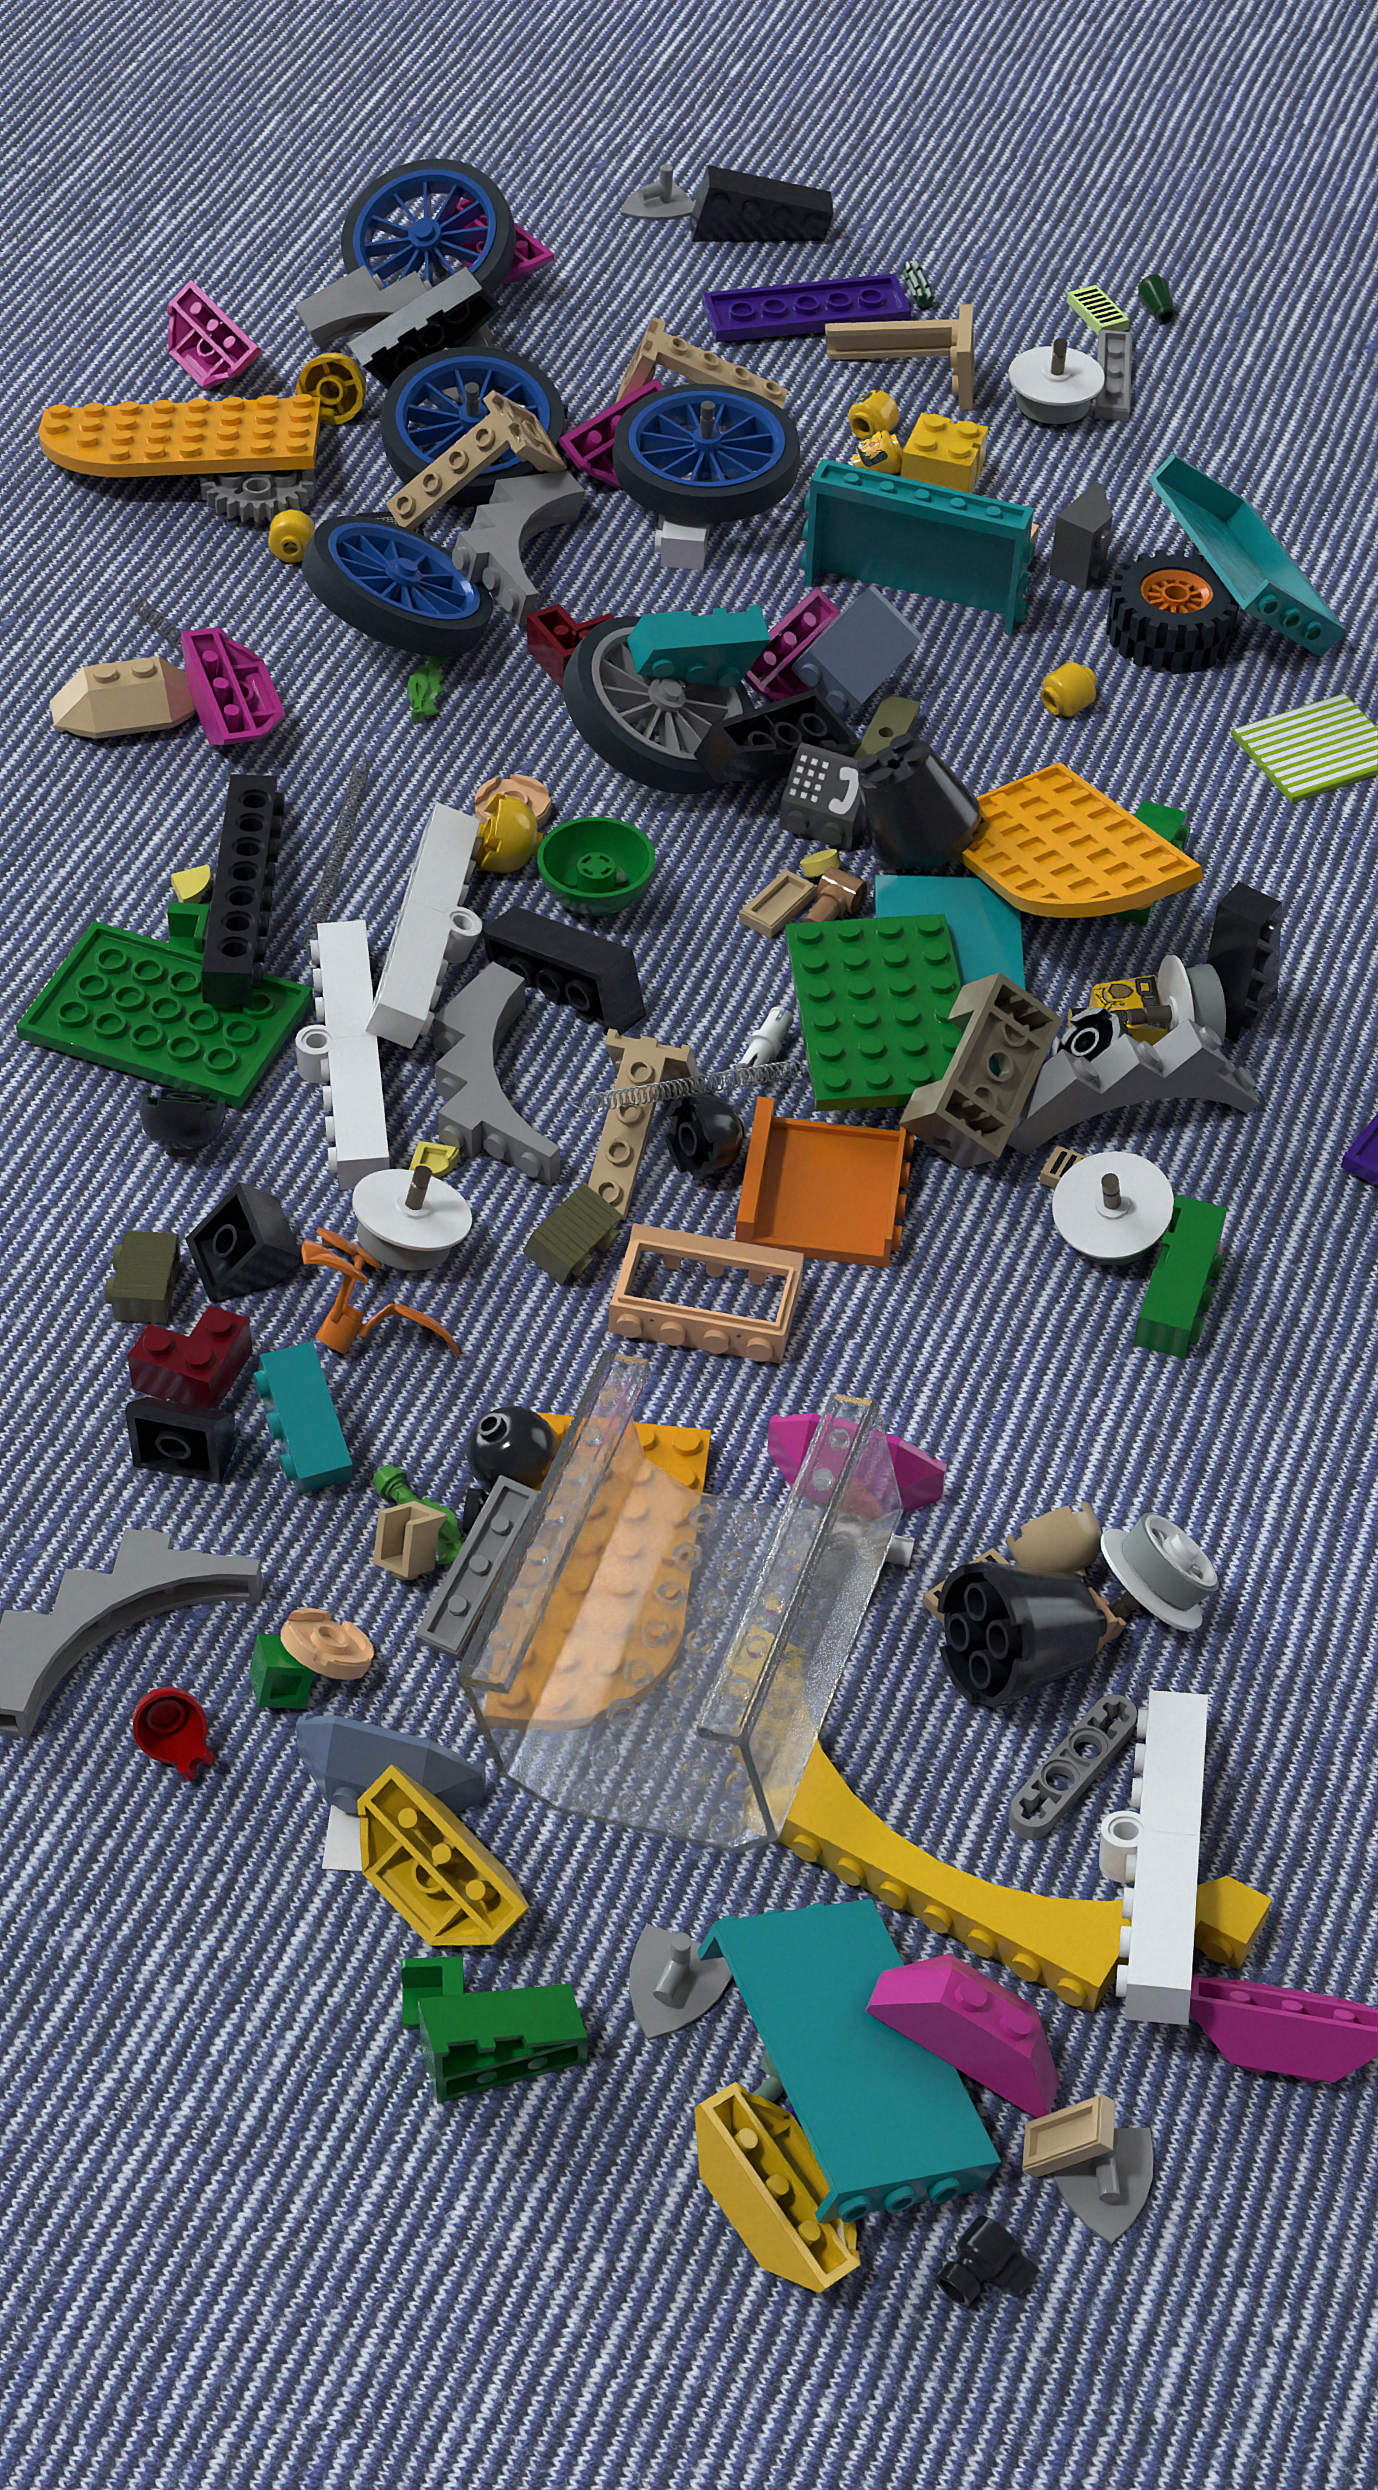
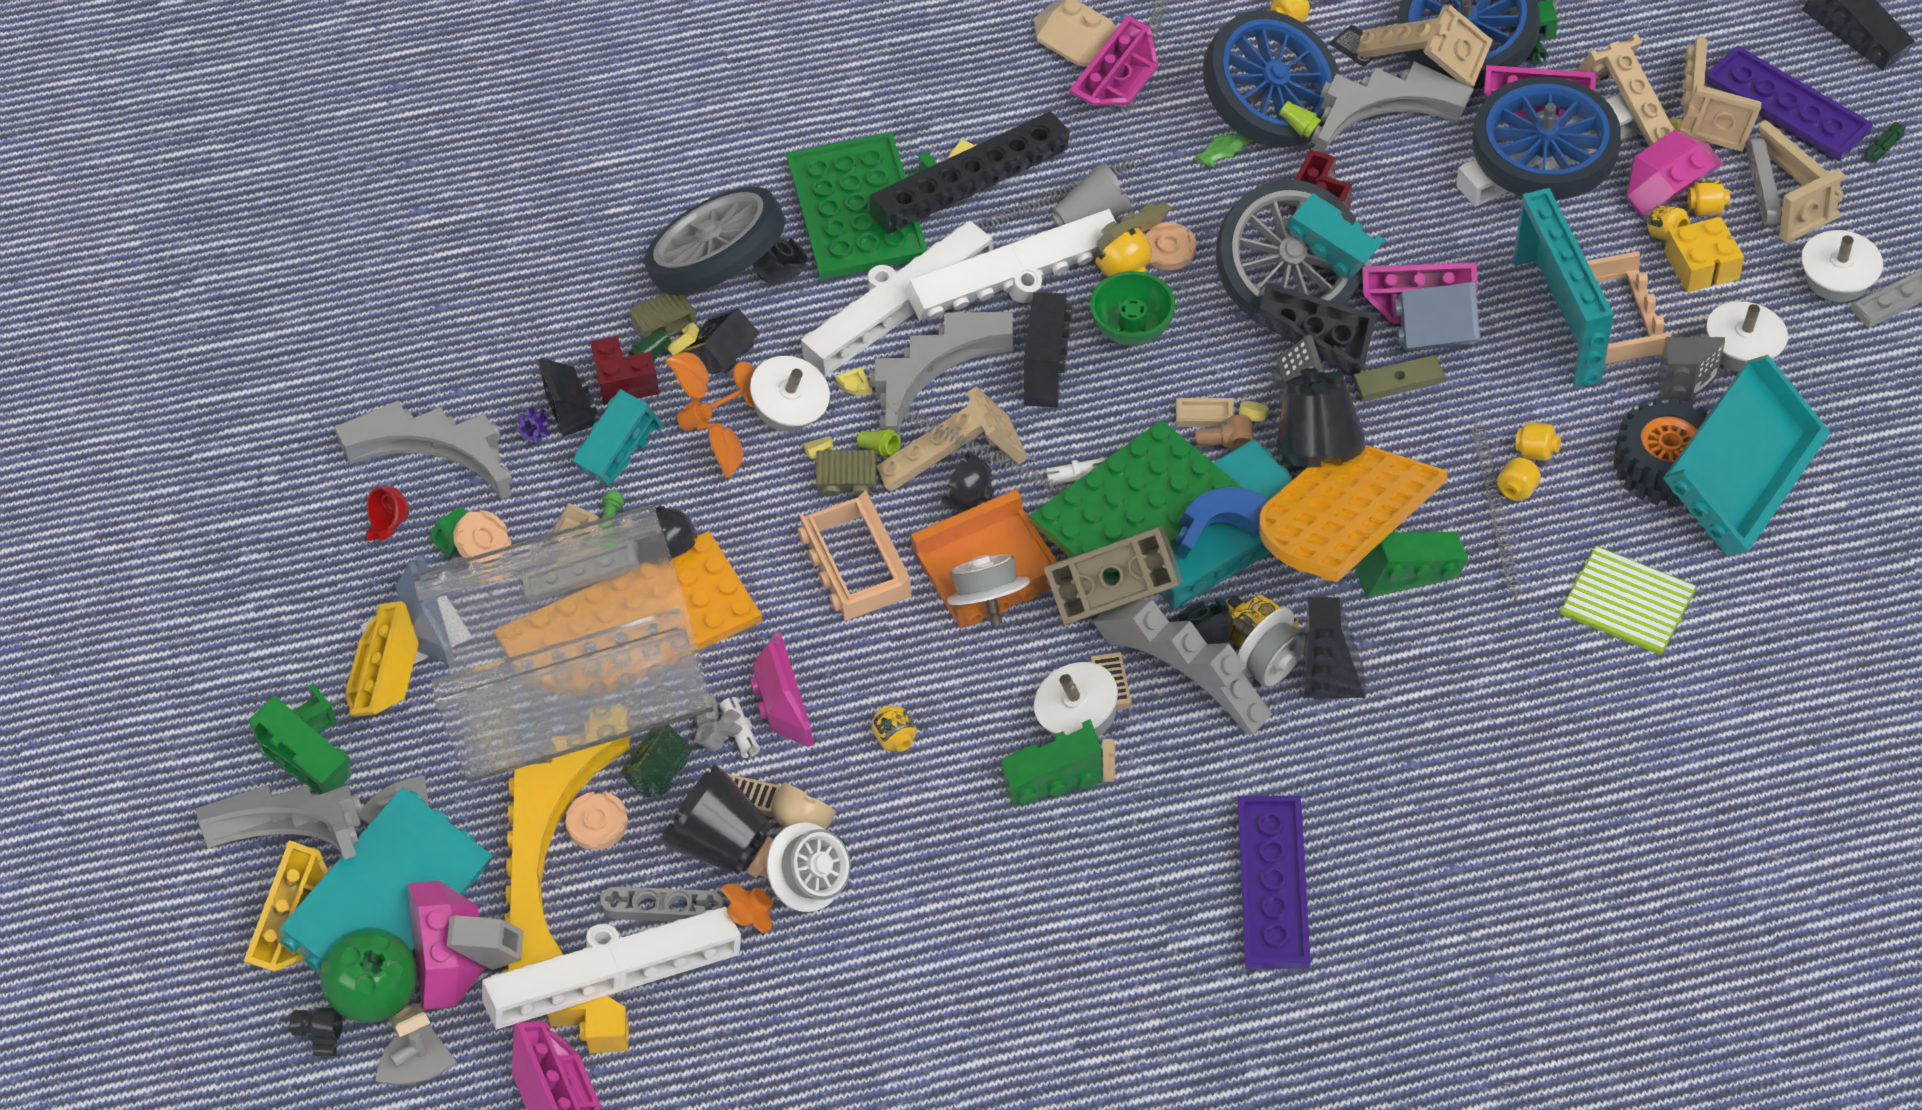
camera: 60 degrees right, 5 degrees up
none -> light grey arch [196,785,363,860]
none -> green piece [320,927,418,1023]
none -> light grey slope [447,915,523,970]
none -> dark purple gear [515,407,553,444]
none -> light nougat tile [565,792,628,850]
none -> clear green brick [619,724,693,798]
none -> dark green cone [628,329,671,362]
none -> wheel [644,187,785,295]
none -> light yellow tile [668,322,699,355]
none -> orange plate [721,884,773,933]
none -> light yellow tile [803,436,834,459]
none -> lime cone [857,429,901,458]
none -> yellow head [871,705,917,752]
none -> piece [947,554,1030,626]
none -> light grey cone [1052,163,1132,227]
none -> olive tile [1097,201,1171,252]
none -> blue arch [1174,487,1269,559]
none -> lime cone [1279,101,1322,138]
none -> light grey piece [1472,418,1521,600]
none -> yellow head [1497,457,1541,501]
none -> dark pink wedge [1626,130,1724,219]
none -> tan bracket [1679,36,1761,152]
none -> white piece [1706,301,1788,372]
none -> light grey beam [1747,138,1781,226]

